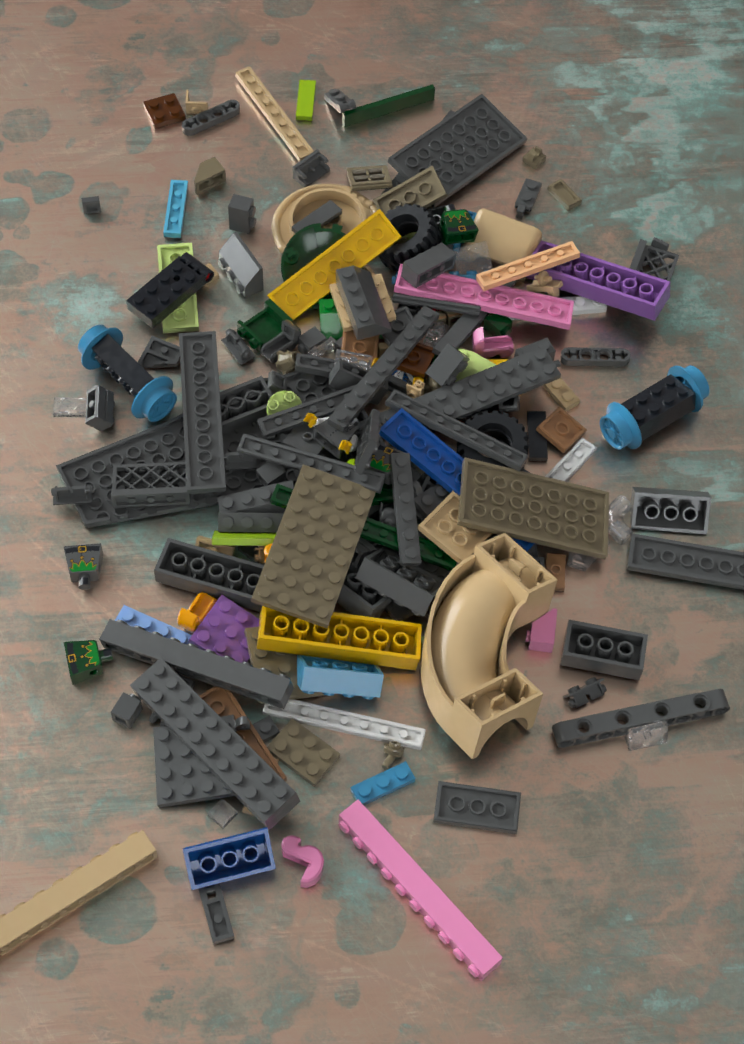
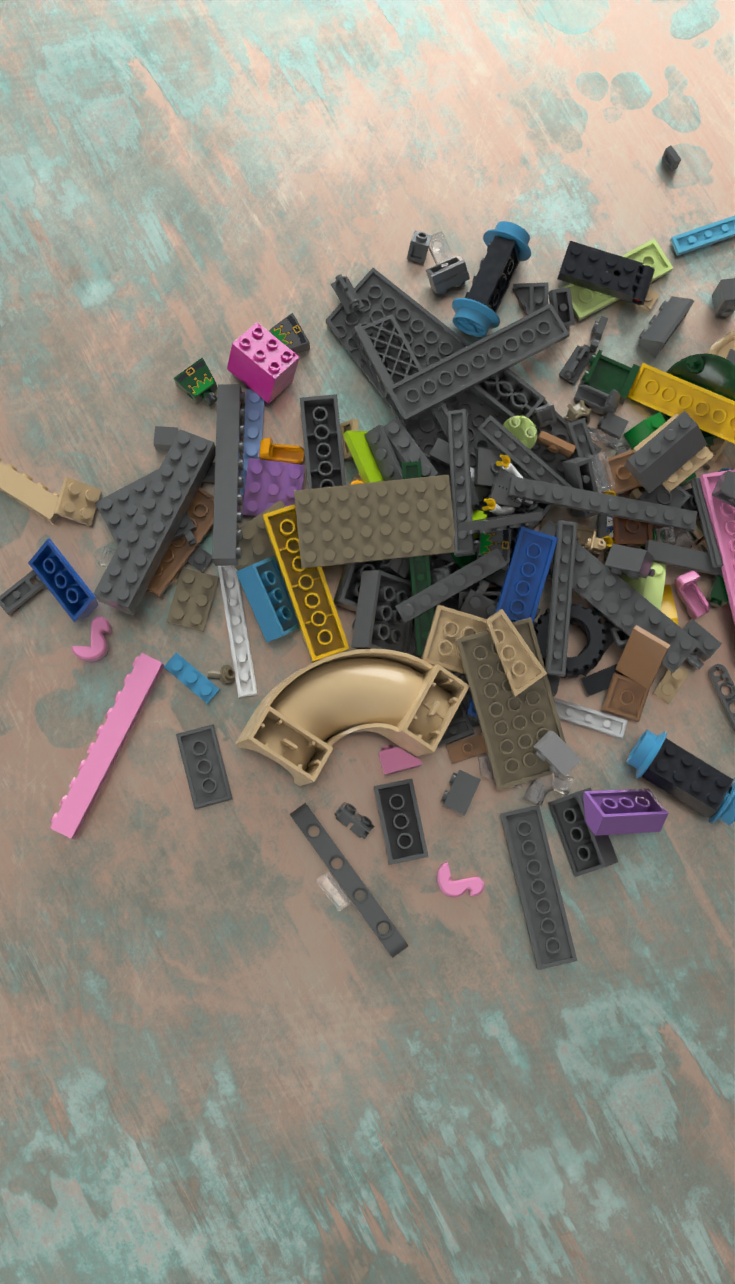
camera: 65 degrees right, 20 degrees up
none -> tan plate [54,477,101,526]
none -> dark pink container [227,322,300,404]
none -> dark grey bracket [407,231,432,264]
none -> bright pink animal [437,862,485,897]
none -> dark grey brick [441,770,481,816]
none -> tan wing [485,609,547,696]
none -> light grey brick [533,730,581,777]
none -> medium nougat plate [536,431,576,458]
none -> dark grey brick [548,287,575,327]
none -> medium lavender slope [583,788,669,836]
none -> dark grey plate [589,316,608,352]
none -> medium nougat tile [615,625,670,689]

